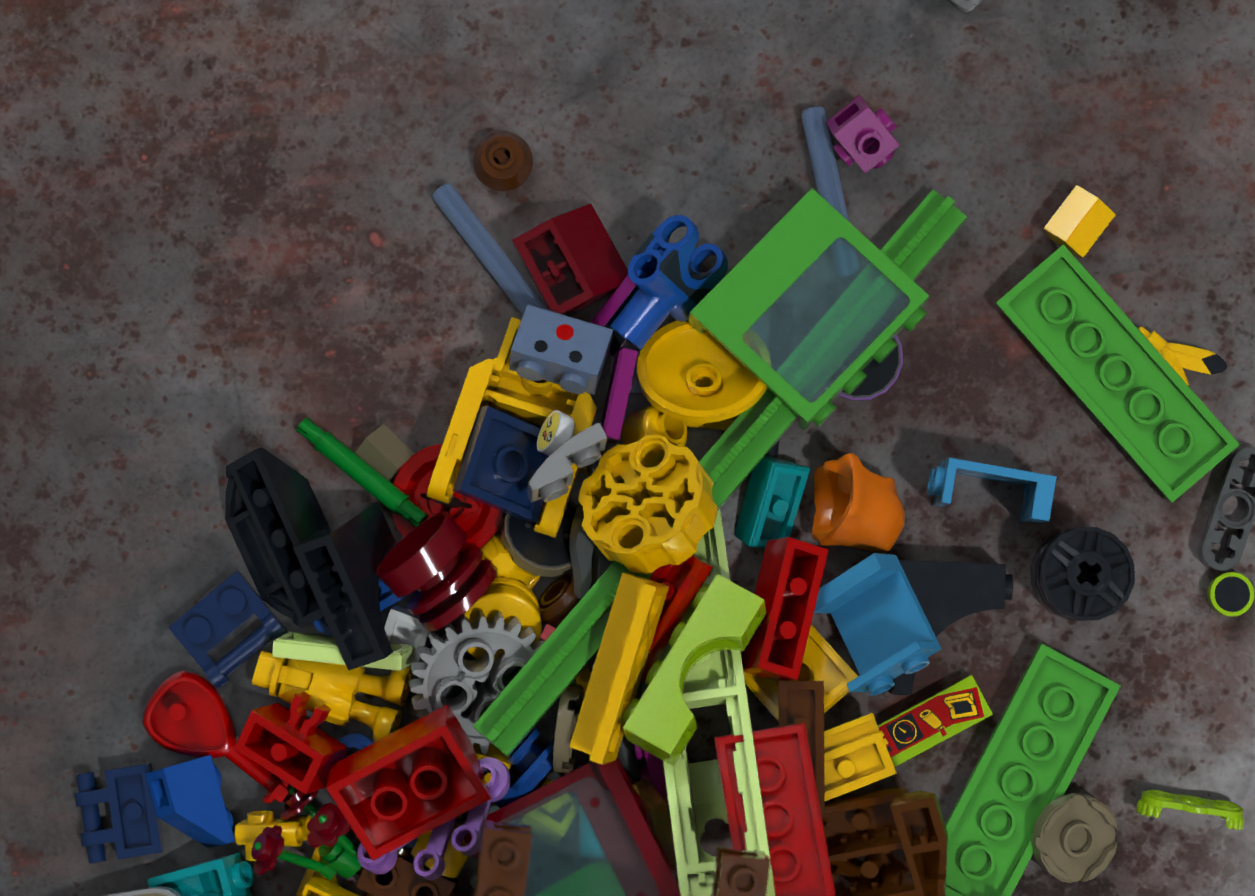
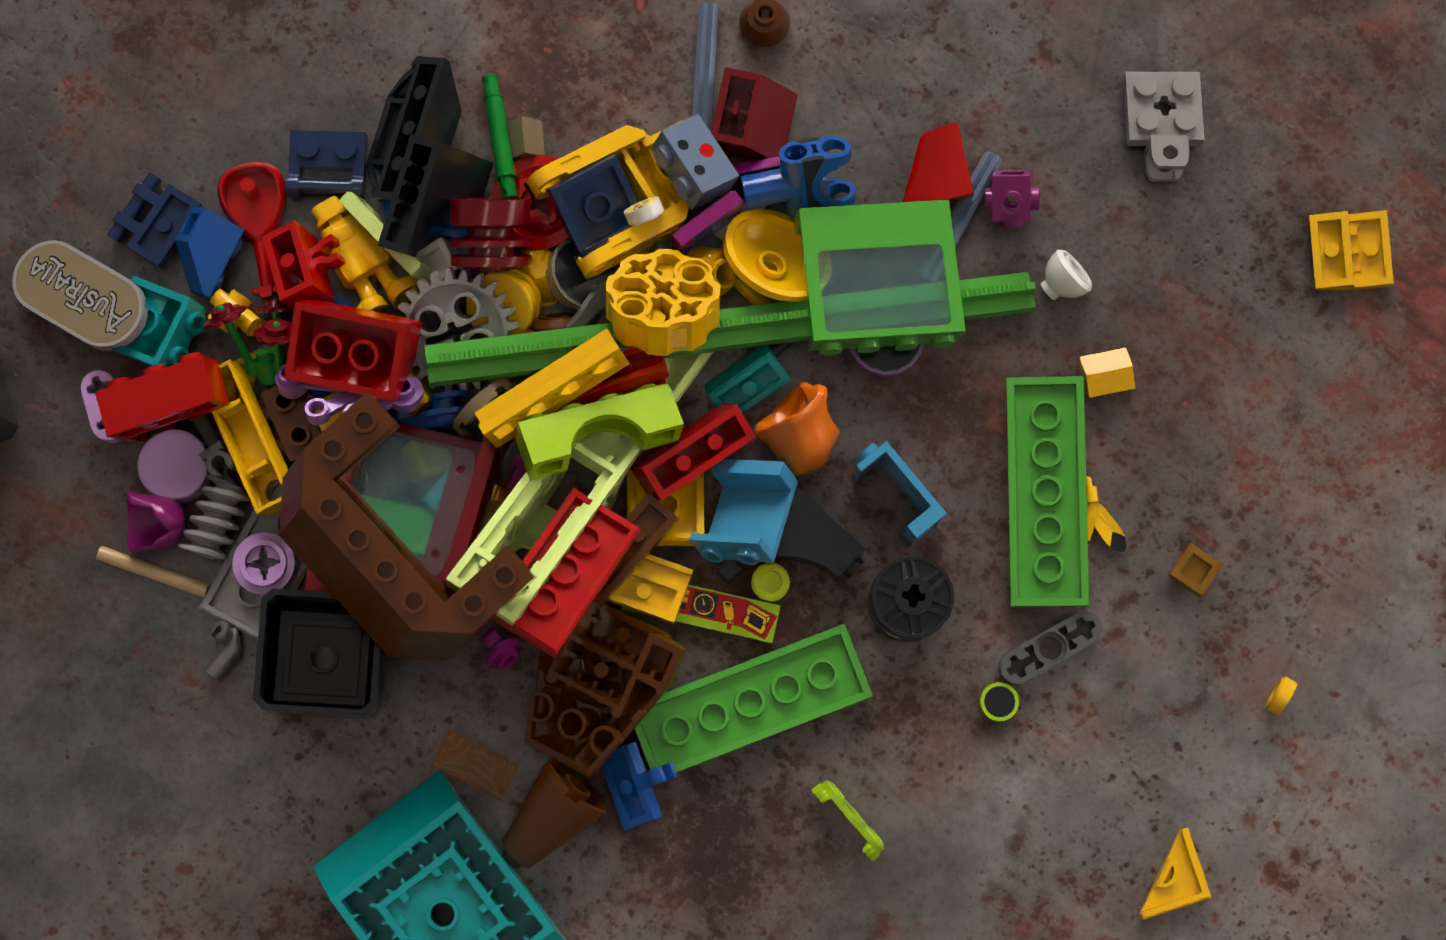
camera: 35 degrees right, 5 degrees down
light grey slope [527,422,607,503] -> none
dark tan tile [1032,793,1118,883] -> none
none -> neon yellow tile [751,563,790,602]
none -> red slope [903,122,974,202]
none -> white brick [1040,249,1092,300]

